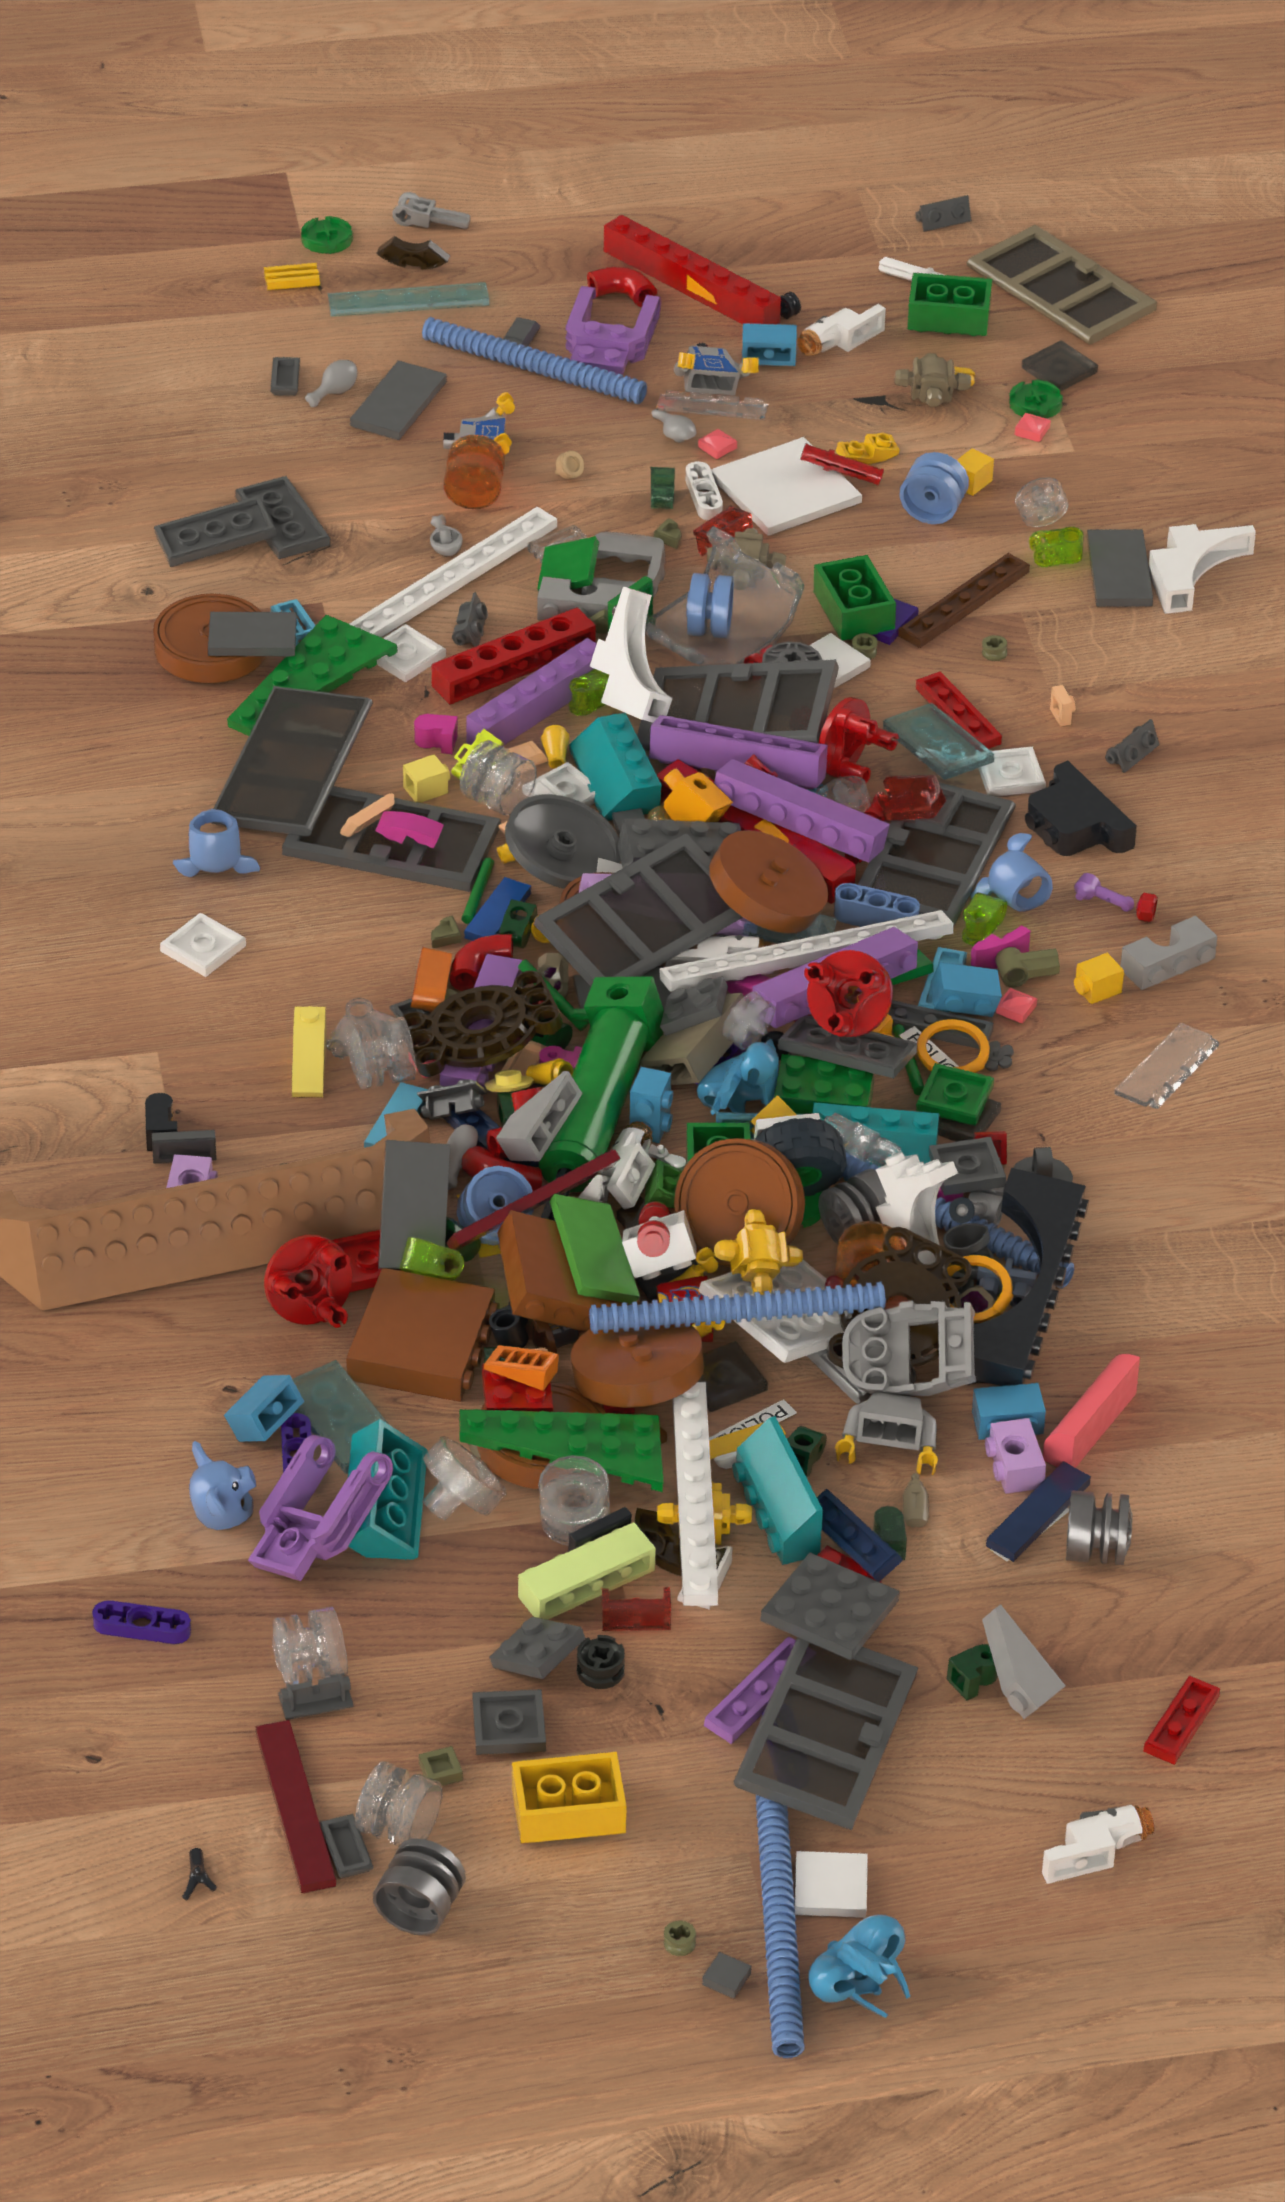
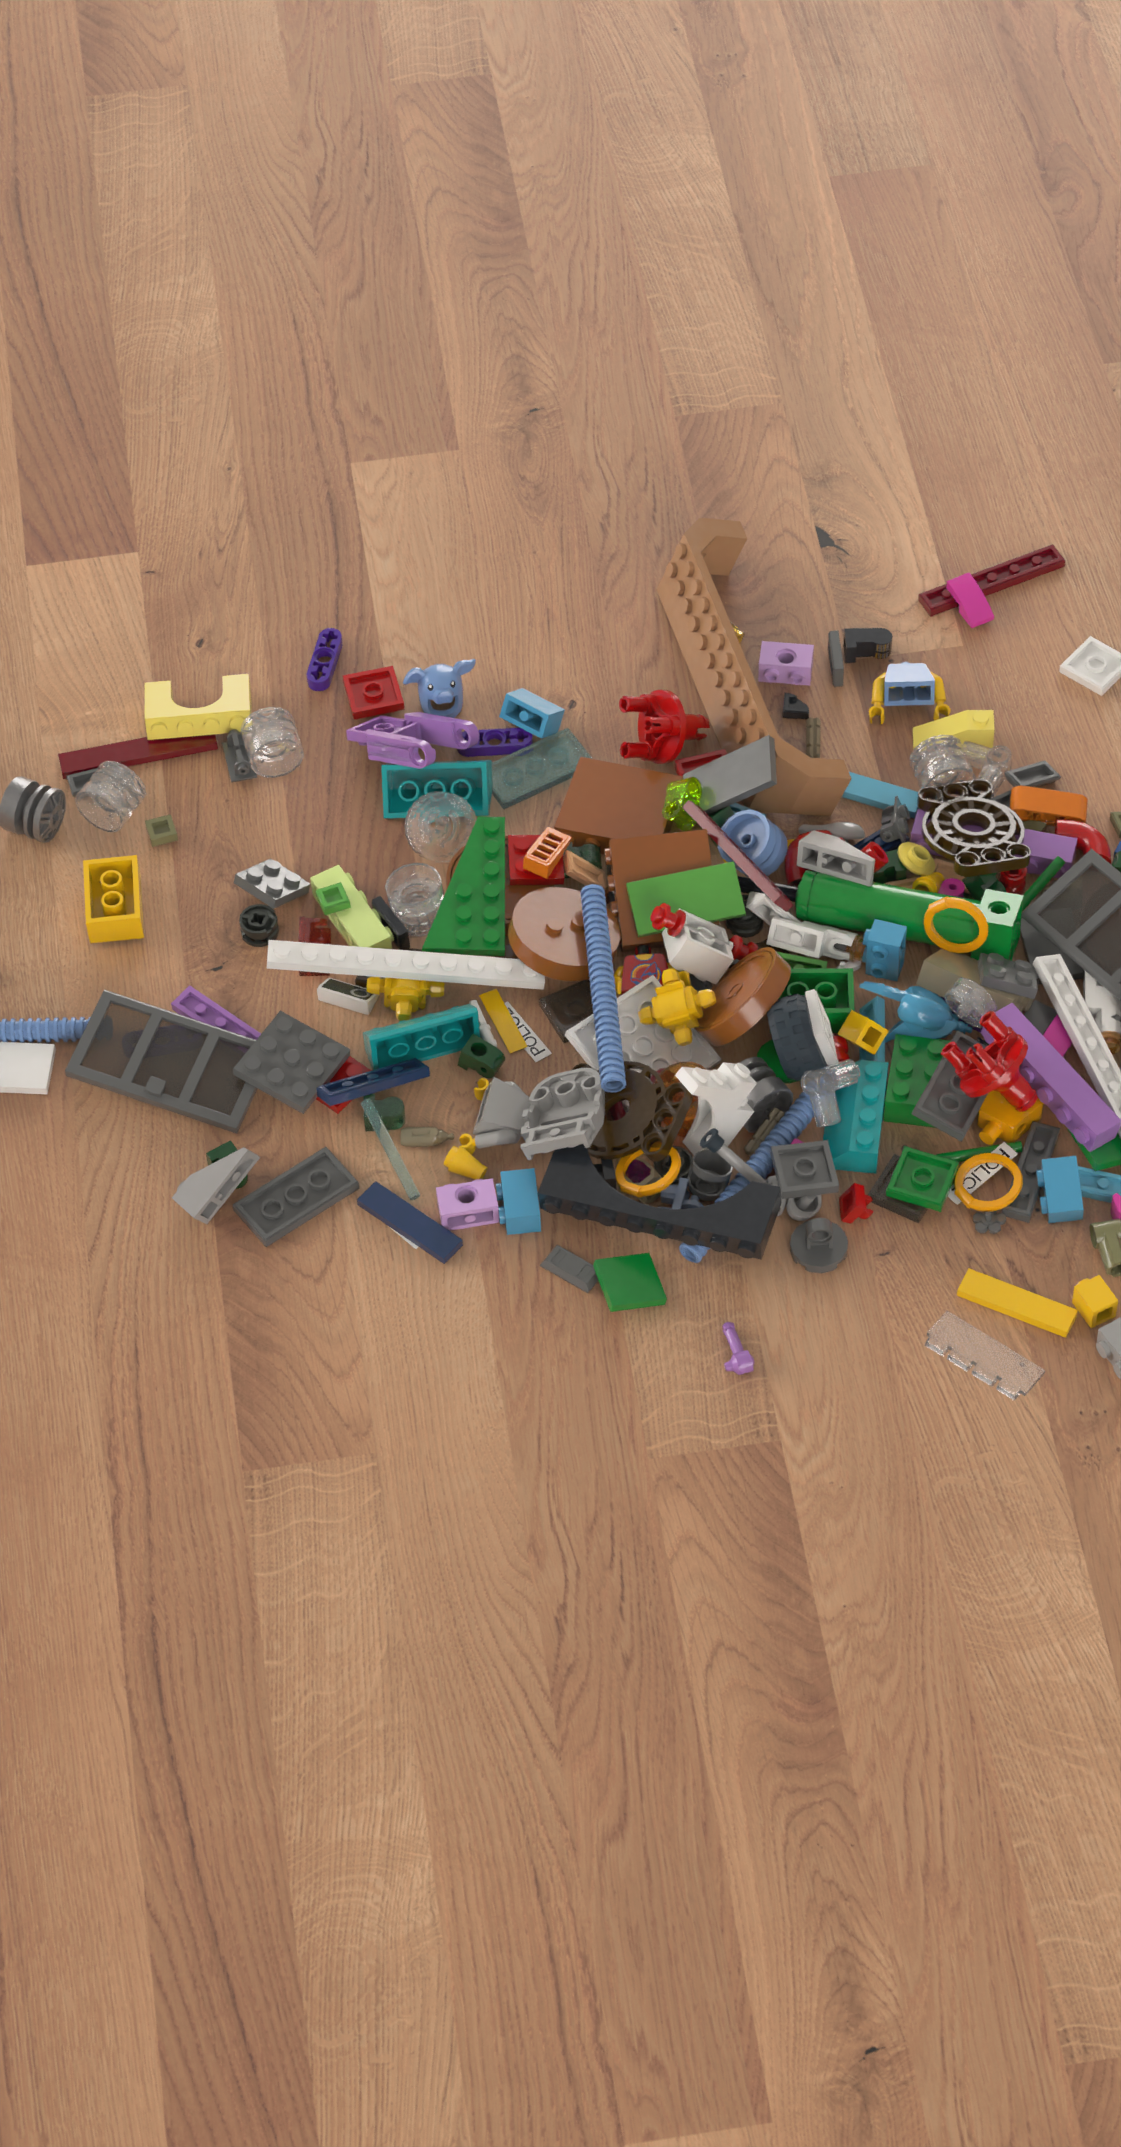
camera: 95 degrees right, 10 degrees up
black bar [182,1848,217,1900] -> none
dark grey plate [472,1689,546,1755] -> none
coral tile [995,988,1037,1024] -> none
white plate [1042,1805,1154,1884] -> none
coral brick [1043,1354,1140,1468] -> none
flat silver wheel [1066,1490,1133,1565] -> none
red tile [1143,1675,1221,1765] -> none
none -> light yellow arch [145,674,252,740]
none -> dark grey tile [233,1147,360,1247]
none -> bright green tile [315,882,351,916]
none -> red plate [342,666,405,720]
none -> clear light blue bar [361,1098,420,1201]
none -> yellow cone [443,1146,488,1180]
none -> dark grey tile [540,1245,599,1293]
none -> green tile [593,1253,667,1312]
none -> medium lavender piece [722,1322,754,1375]
none -> medium blue torso [869,662,951,724]
none -> dark red tile [918,544,1065,617]
none -> light orange piece [924,896,988,953]
none -> dark pink slope [946,572,994,628]
none -> yellow tile [957,1268,1078,1338]
none -> dark grey tile [1005,760,1061,788]

